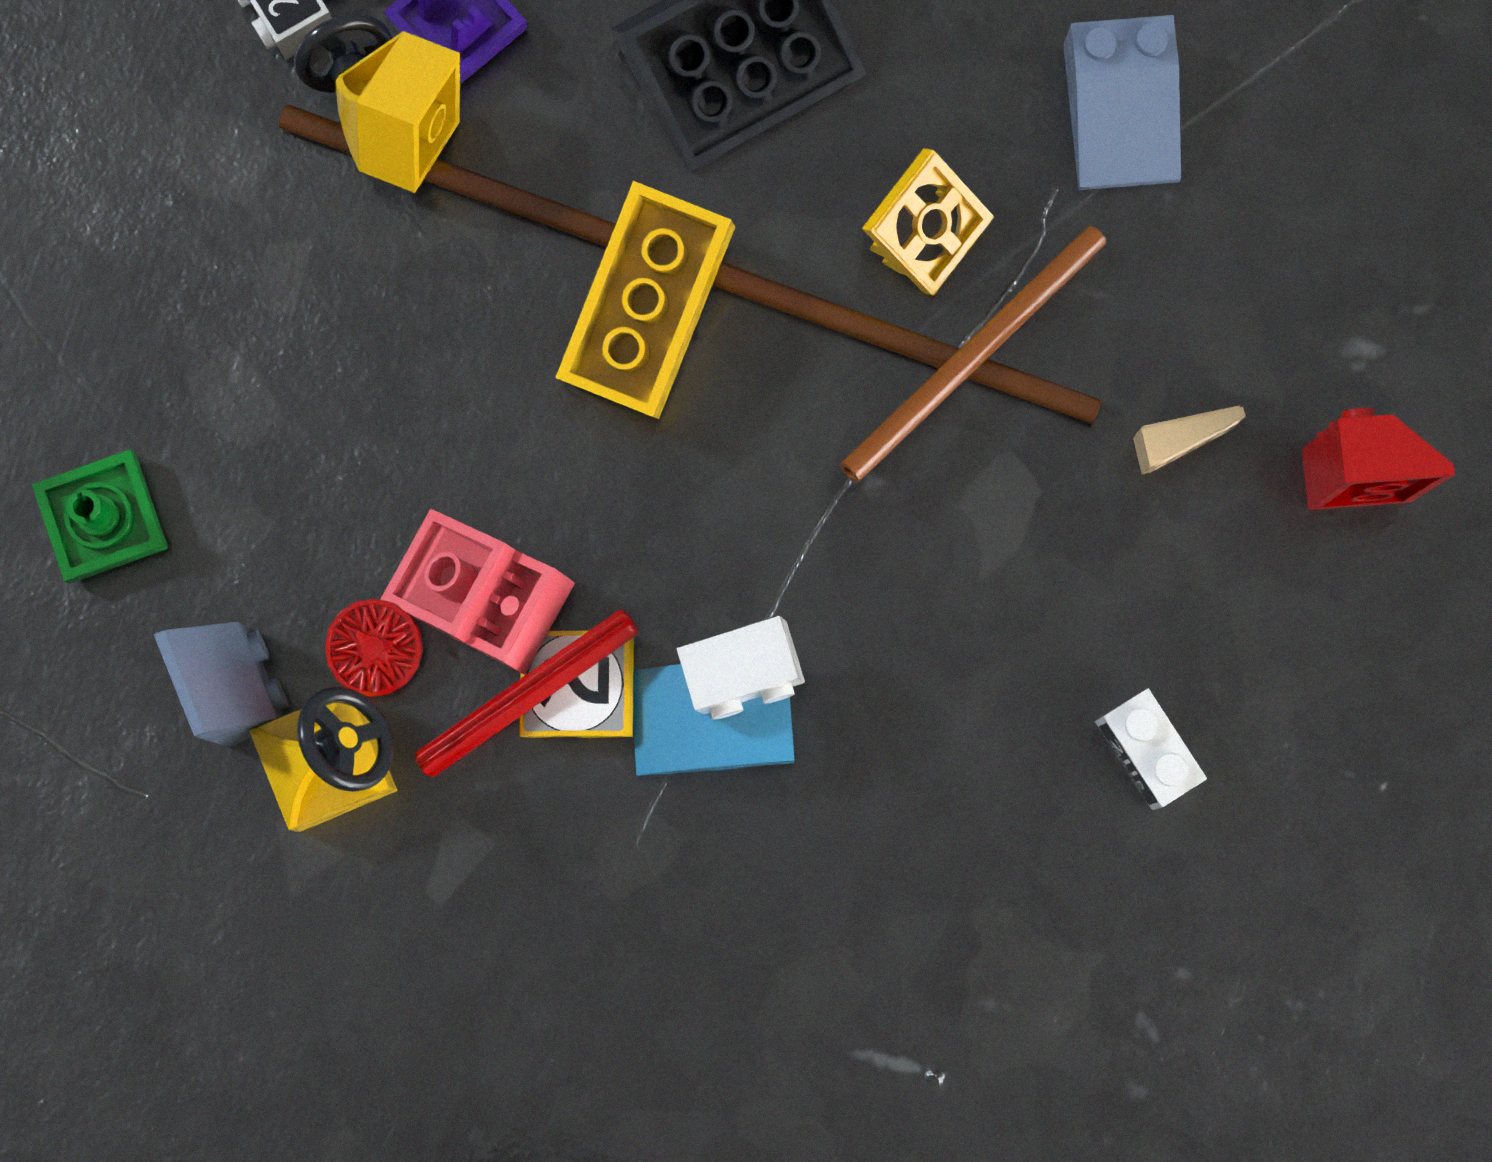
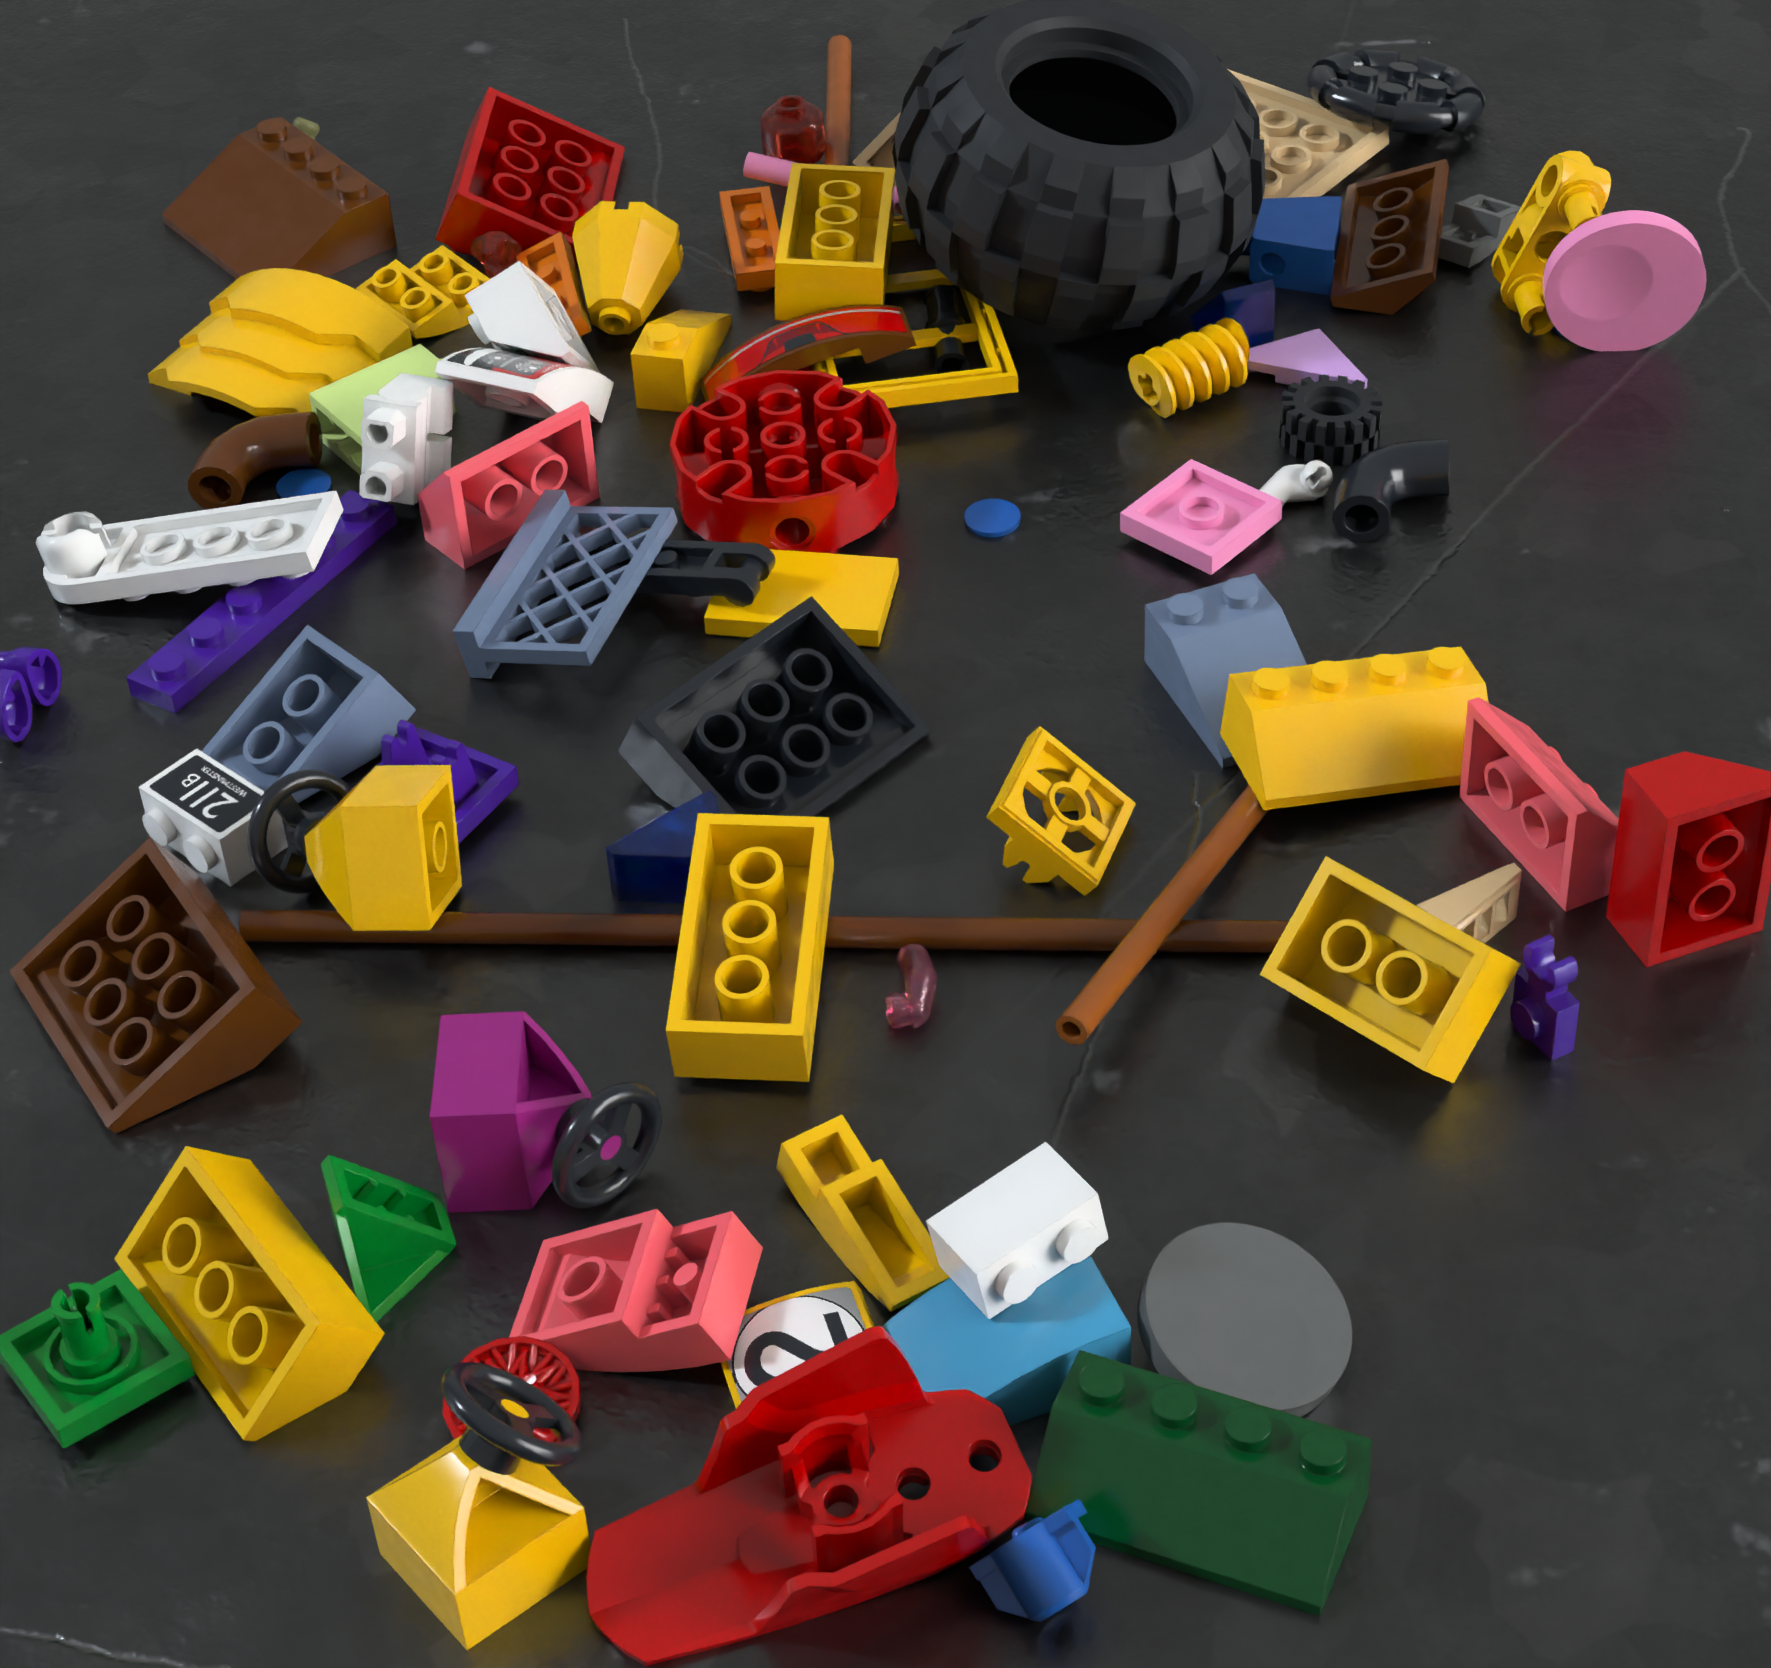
camera: 15 degrees left, 40 degrees down
sand blue slope [153,622,289,747] -> none
red axle [414,610,639,776] -> none
white brick [1095,688,1207,810] -> none
none -> reddish brown slope [9,837,303,1134]
none -> yellow slope [114,1146,385,1442]
none -> green slope [321,1155,457,1323]
none -> magenta piece [430,1011,662,1213]
none -> red piece [587,1326,1032,1666]
none -> clear blue slope [606,790,718,903]
none -> yellow slope [776,1115,950,1312]
none -> clear pink arm [885,944,938,1030]
none -> blue piece [969,1499,1096,1623]
none -> dark green slope [1025,1350,1372,1616]
none -> dark grey piece [1137,1222,1352,1417]
none -> yellow slope [1220,647,1489,810]
none -> yellow brick [1259,856,1521,1083]
none -> coral slope [1459,697,1619,912]
none -> dark purple plate [1510,934,1580,1061]

